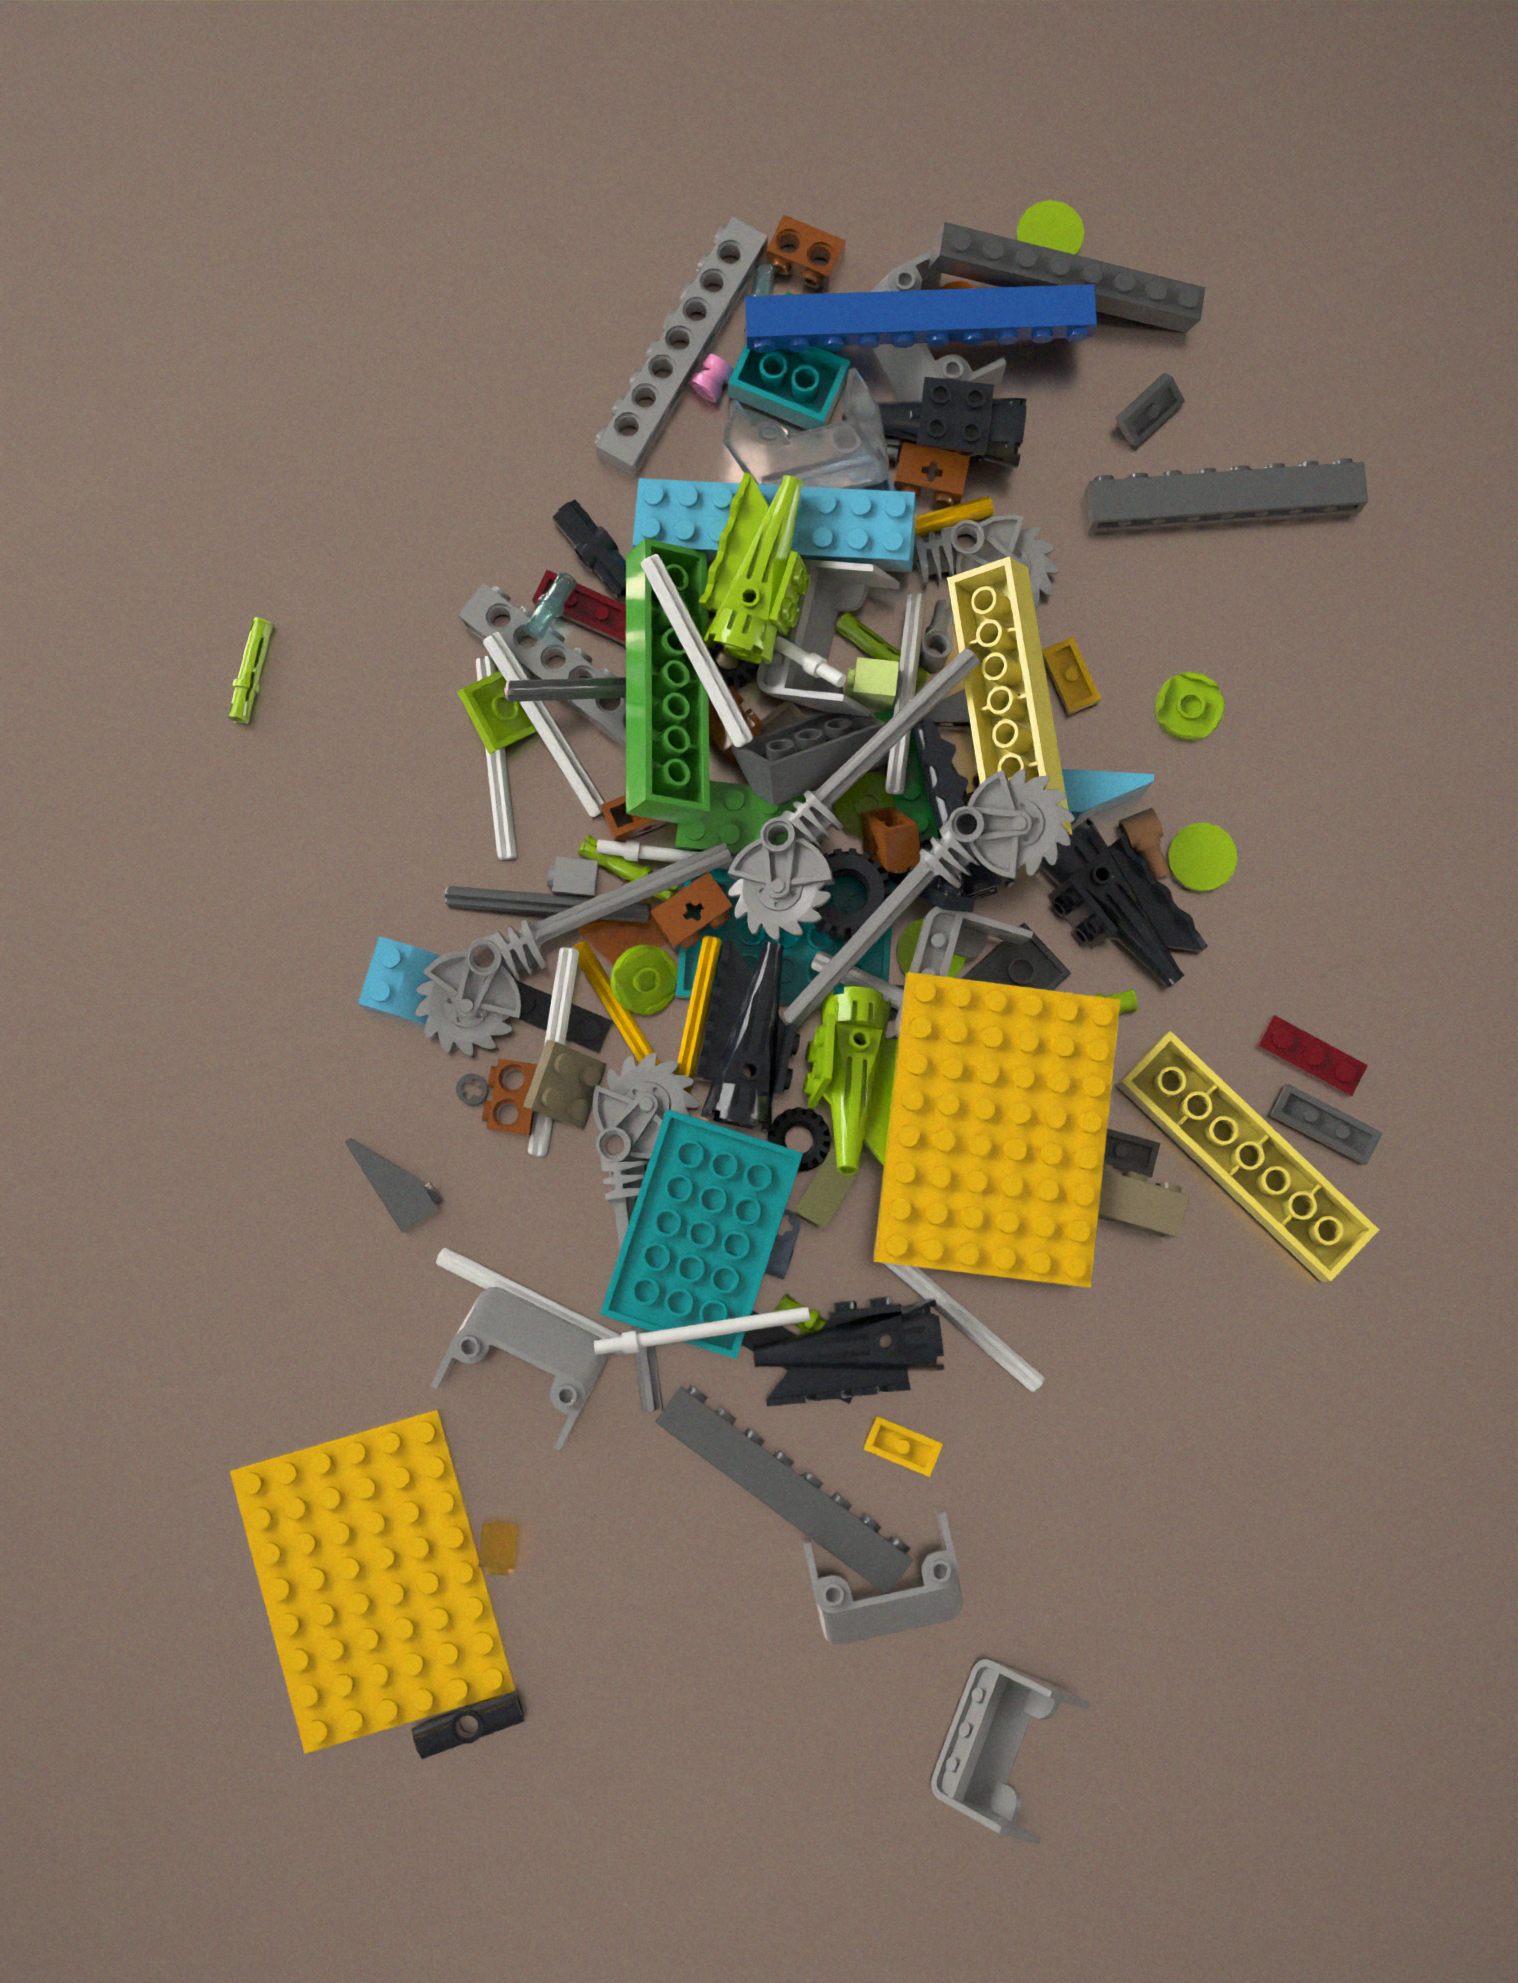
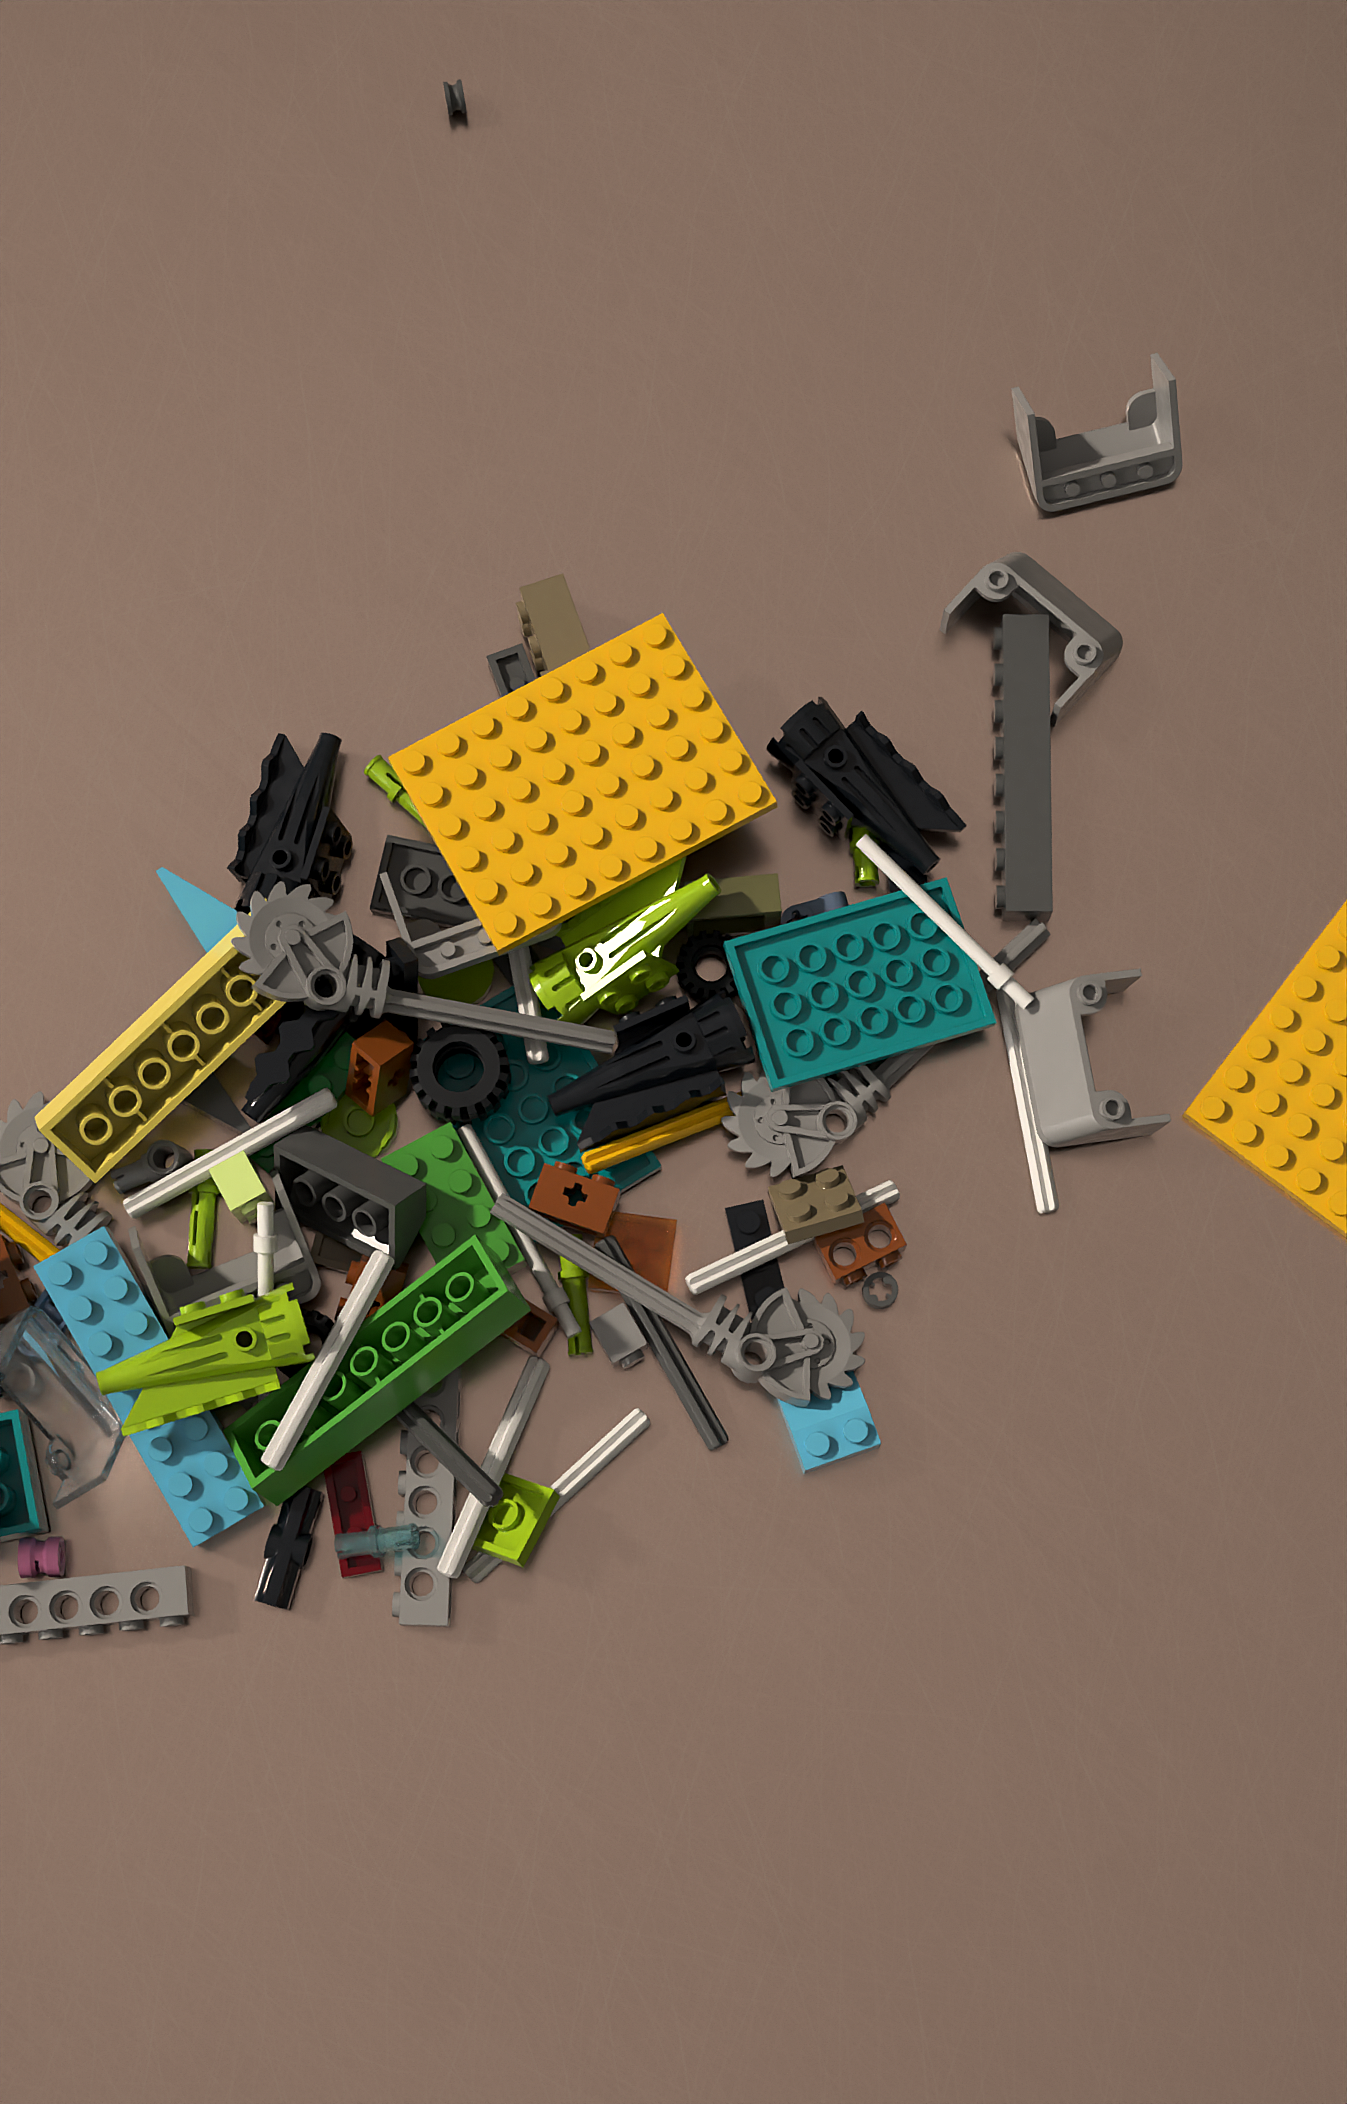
camera: 120 degrees left, 5 degrees down
lime pin [227,617,274,723] -> none
dark grey slope [345,1138,442,1233] -> none
clear yellow brick [478,1520,521,1575] -> none
yellow axle [572,941,661,1066] -> none
lime tile [610,944,678,1015] -> none
light grey piece [728,648,981,941] -> none
yellow plate [863,1416,943,1477] -> none
white axle [883,1263,1045,1392] -> none
yellow plate [1042,636,1101,715] -> none
light yellow brick [1116,1031,1379,1282] -> none
medium nougat pin [1118,808,1170,879] -> none
lime tile [1155,671,1225,742] -> none
lime tile [1167,822,1238,893] -> none
dark red plate [1256,1015,1368,1097] -> none
dark grey plate [1269,1084,1382,1165] -> none

